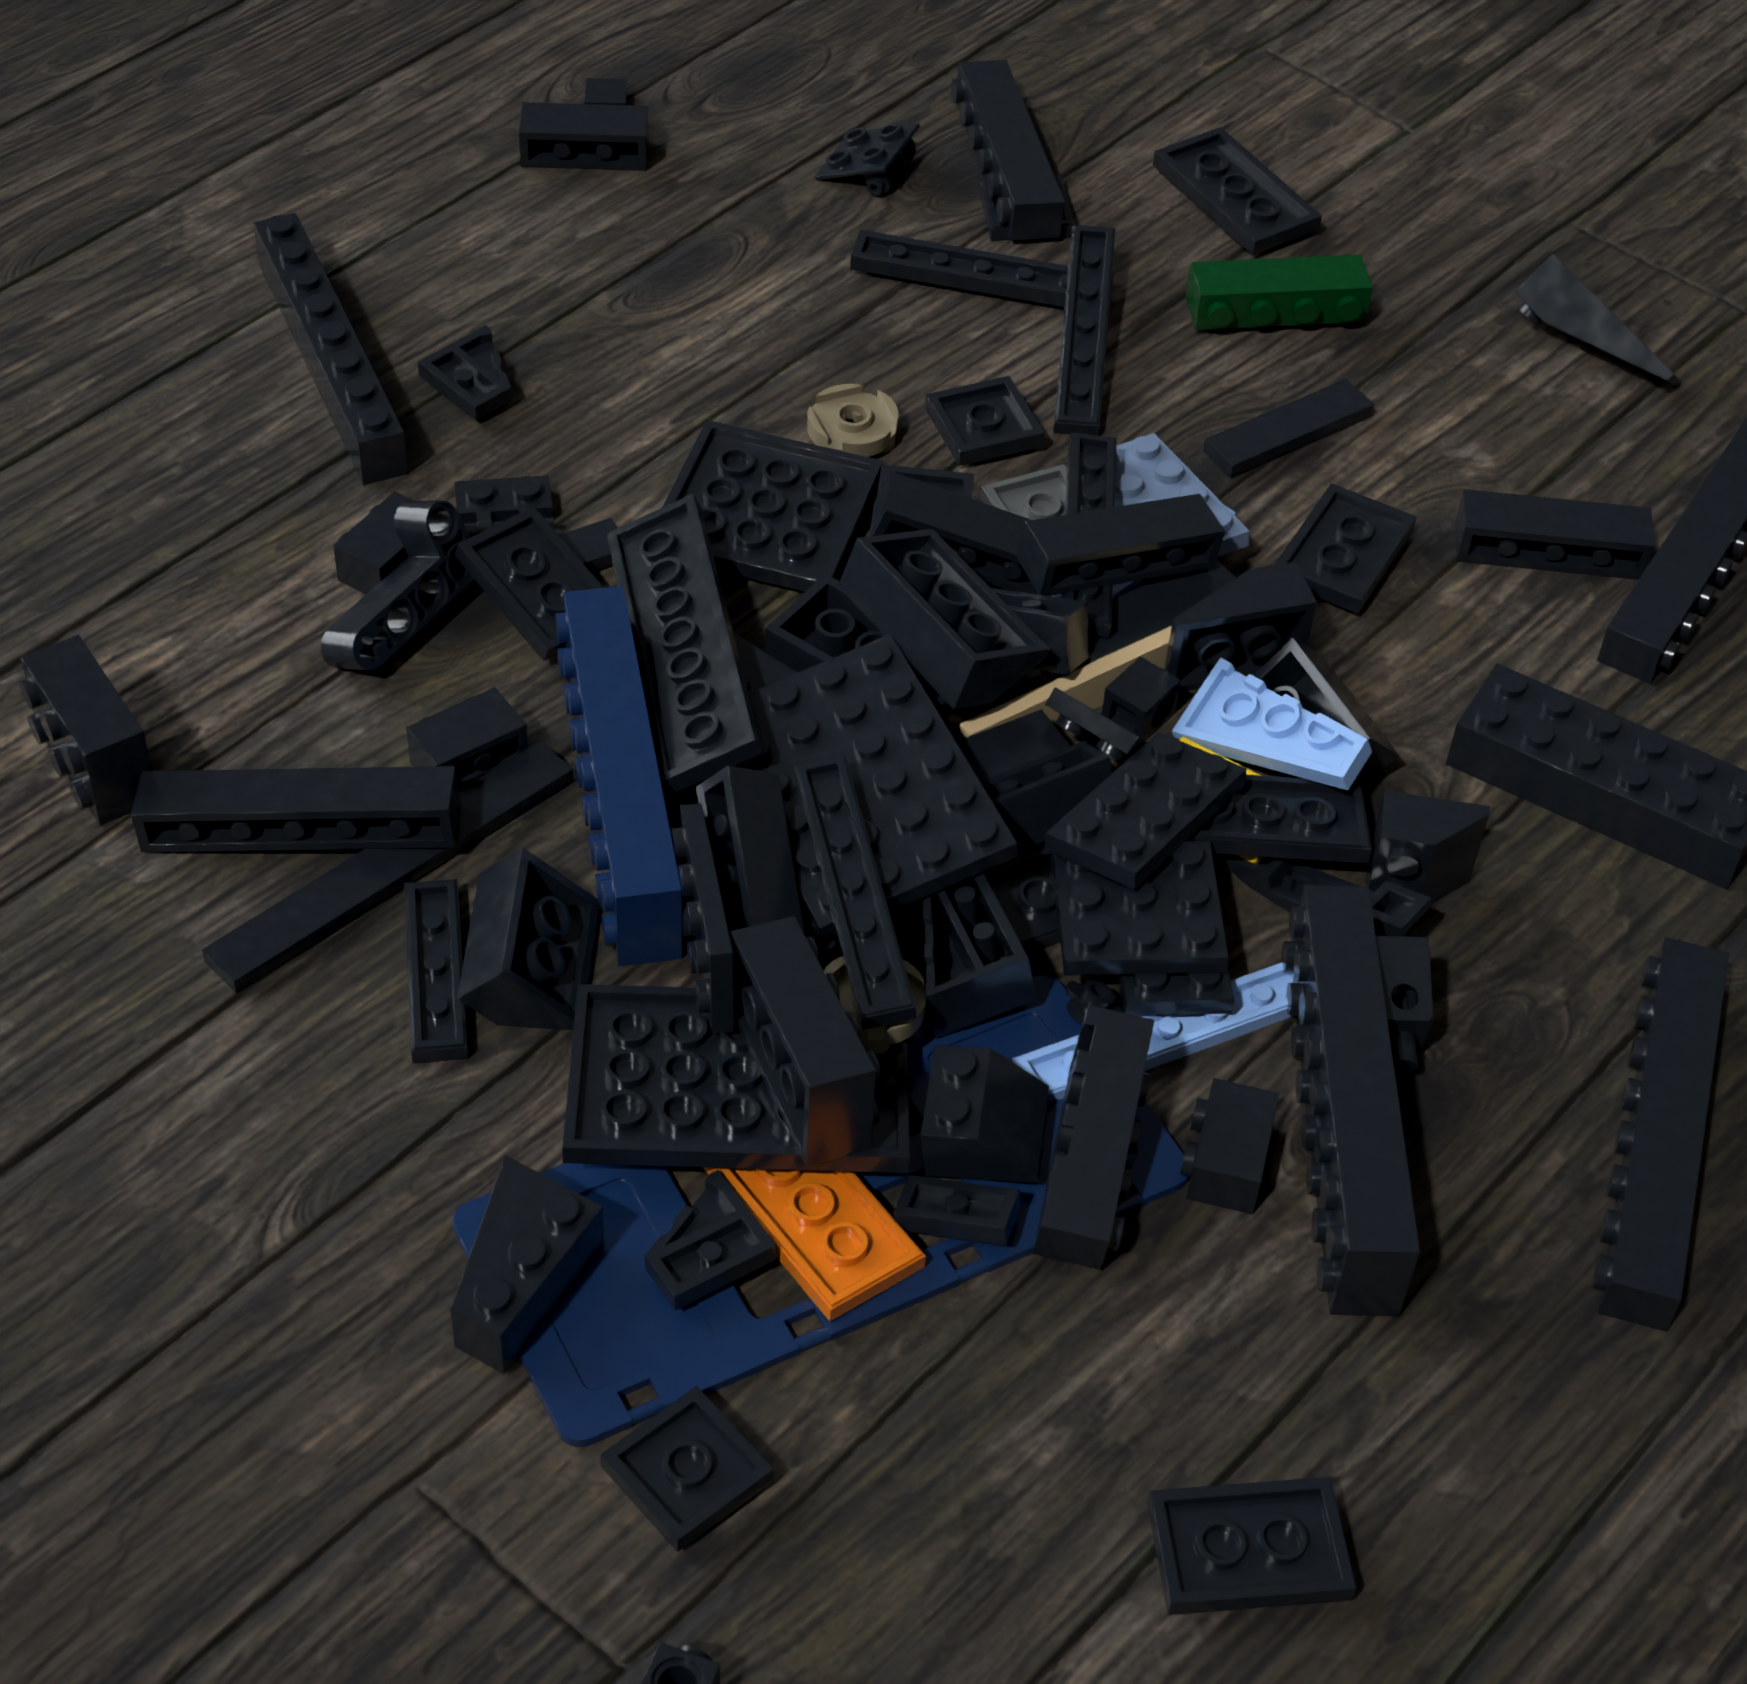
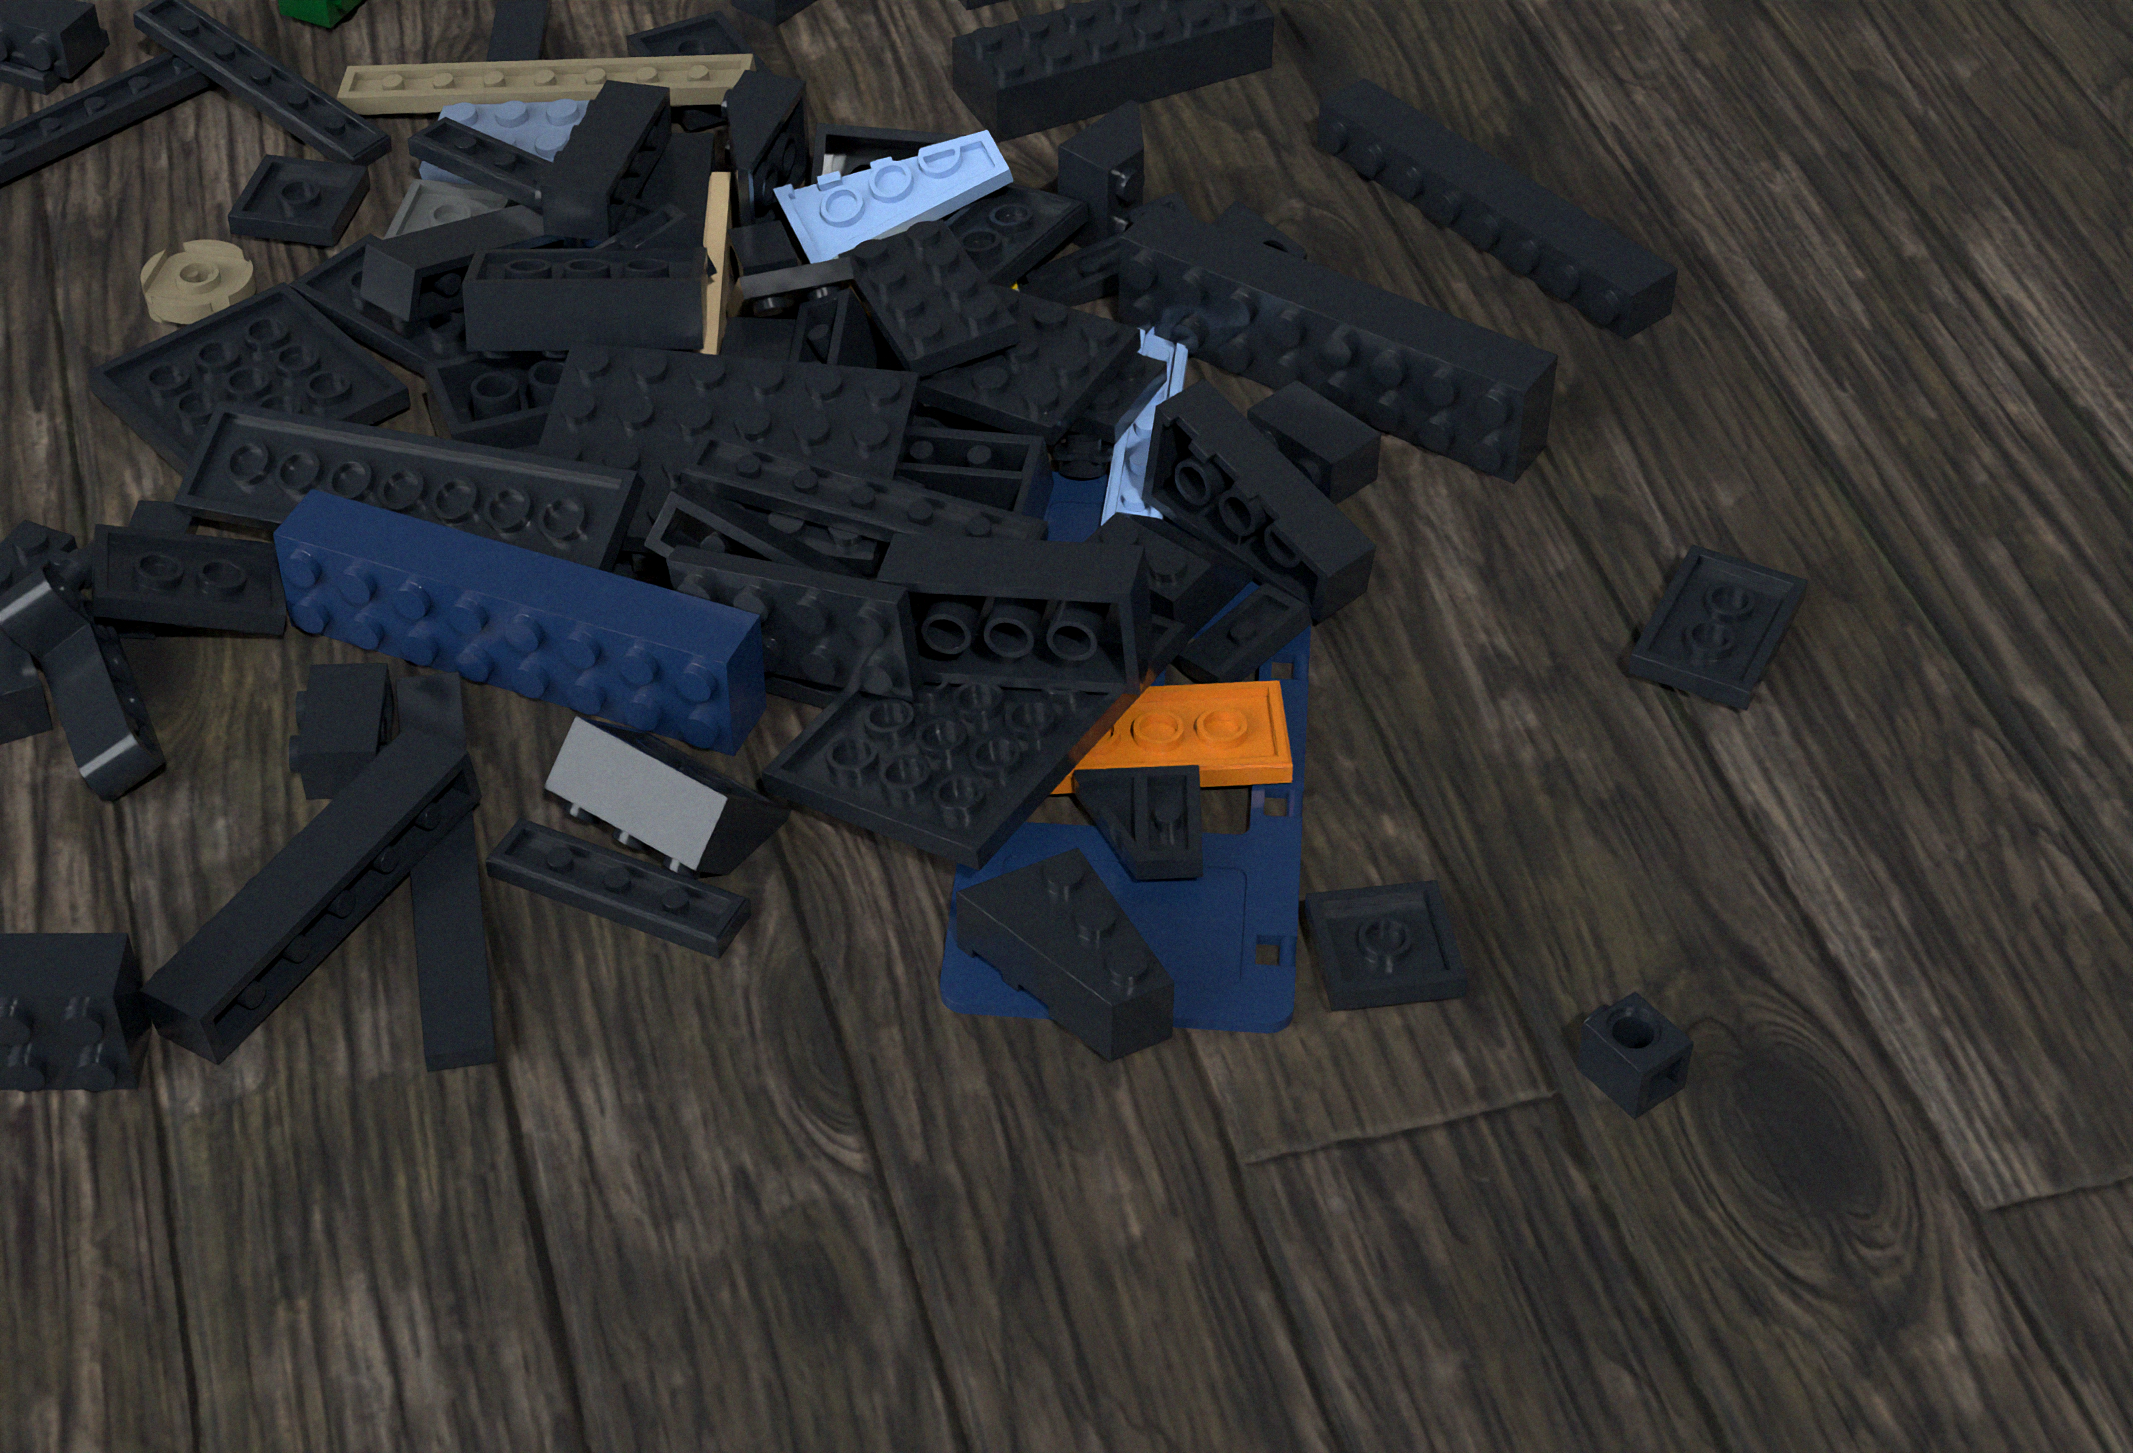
camera: 55 degrees left, 5 degrees down
none -> dark tan plate [336,54,756,116]

